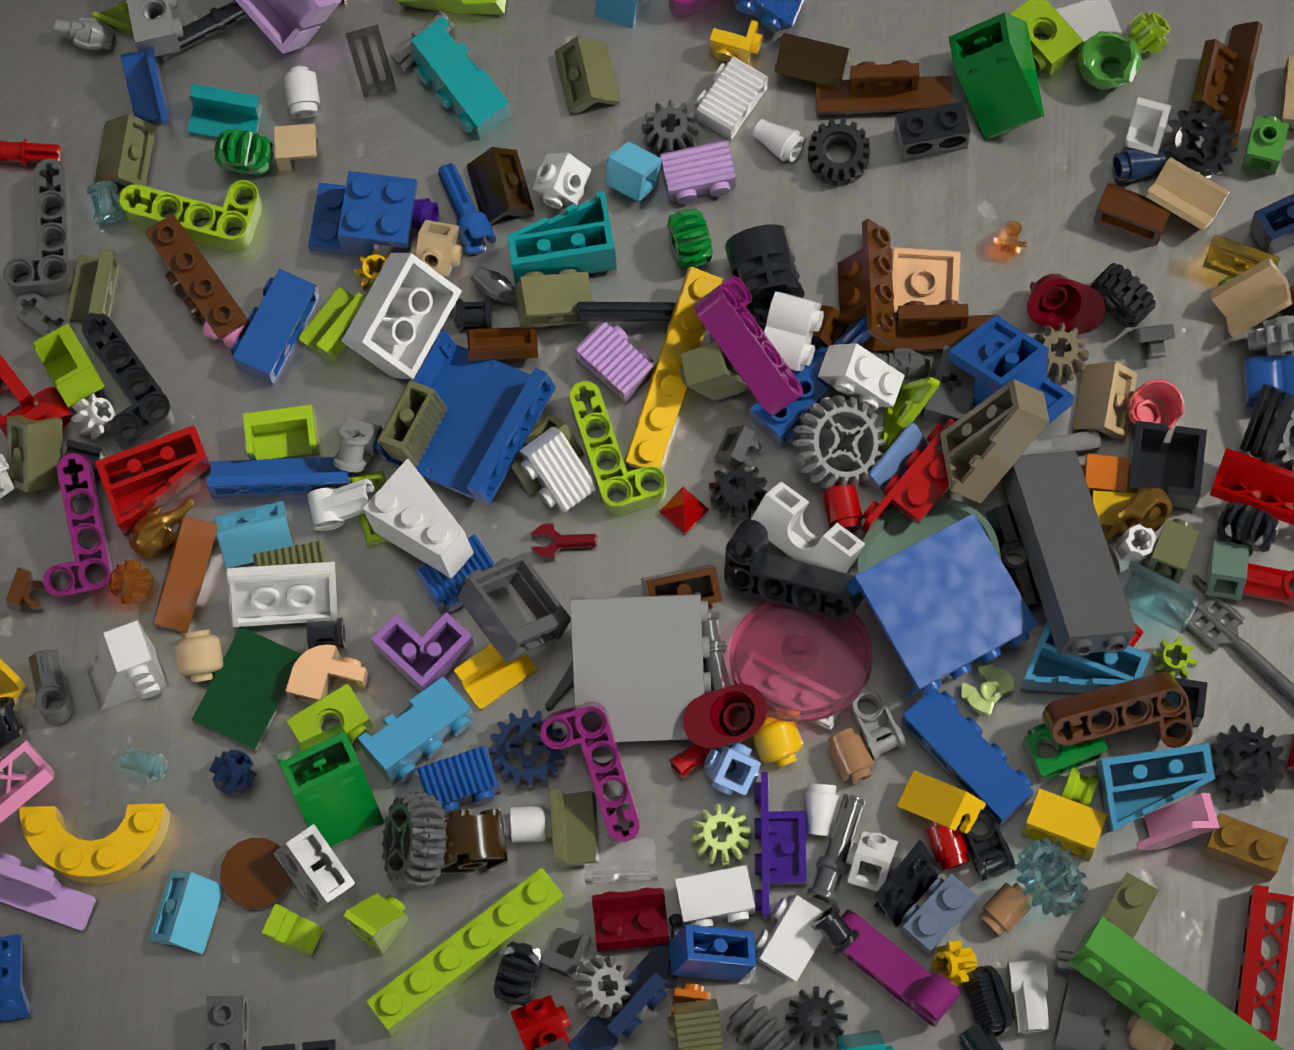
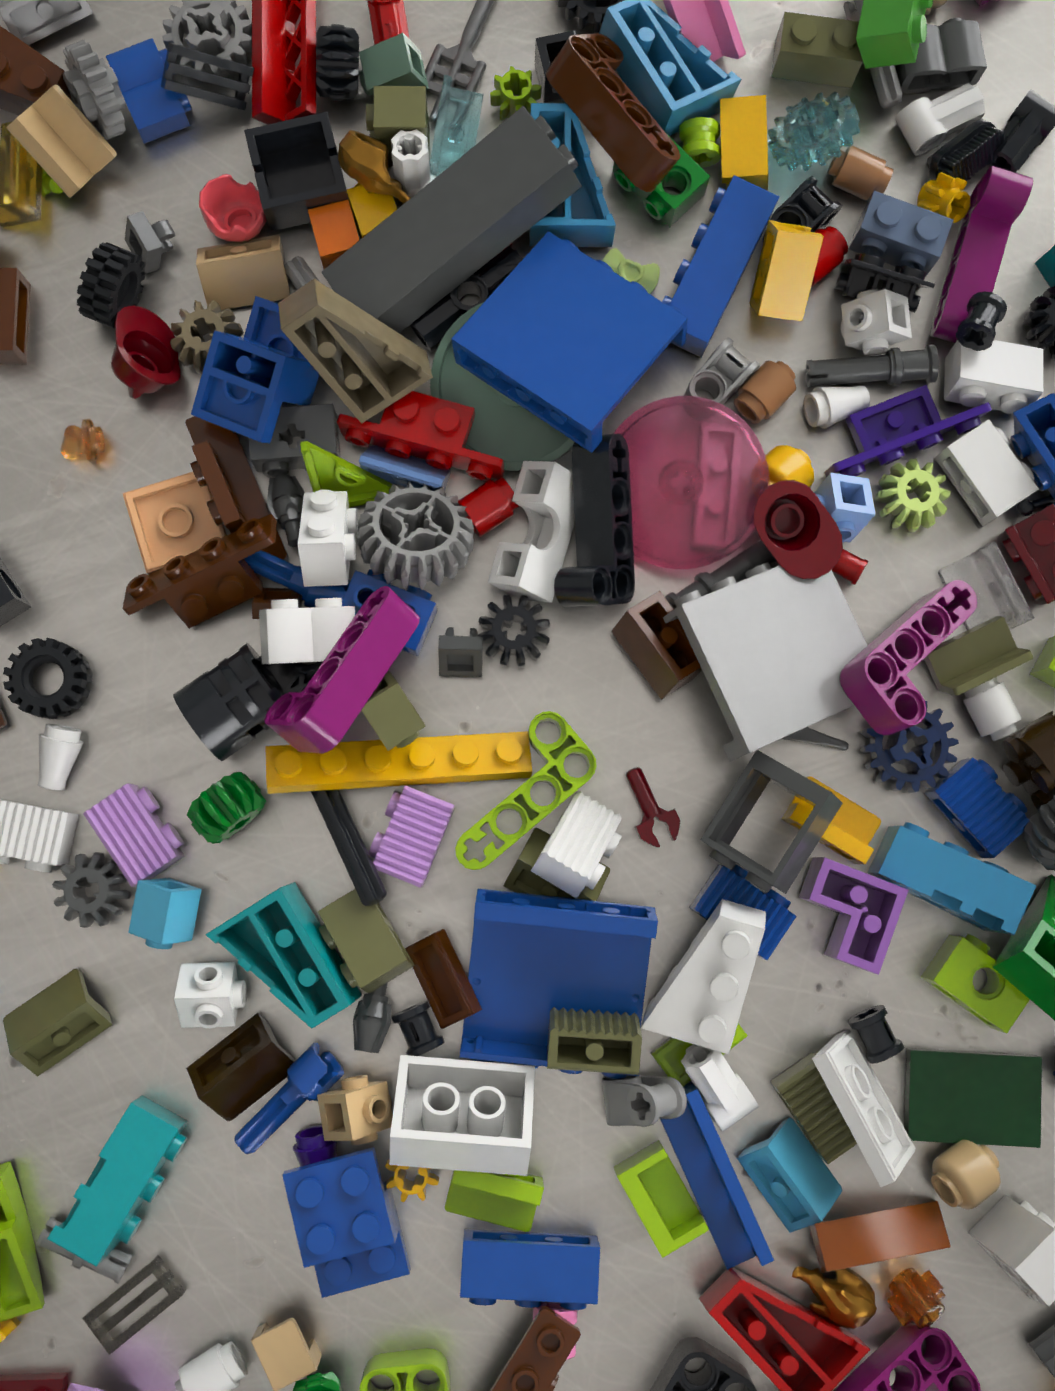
camera: 125 degrees left, 10 degrees up
light nougat brick [286,645,370,705] -> none
red slope [659,487,709,535] -> none

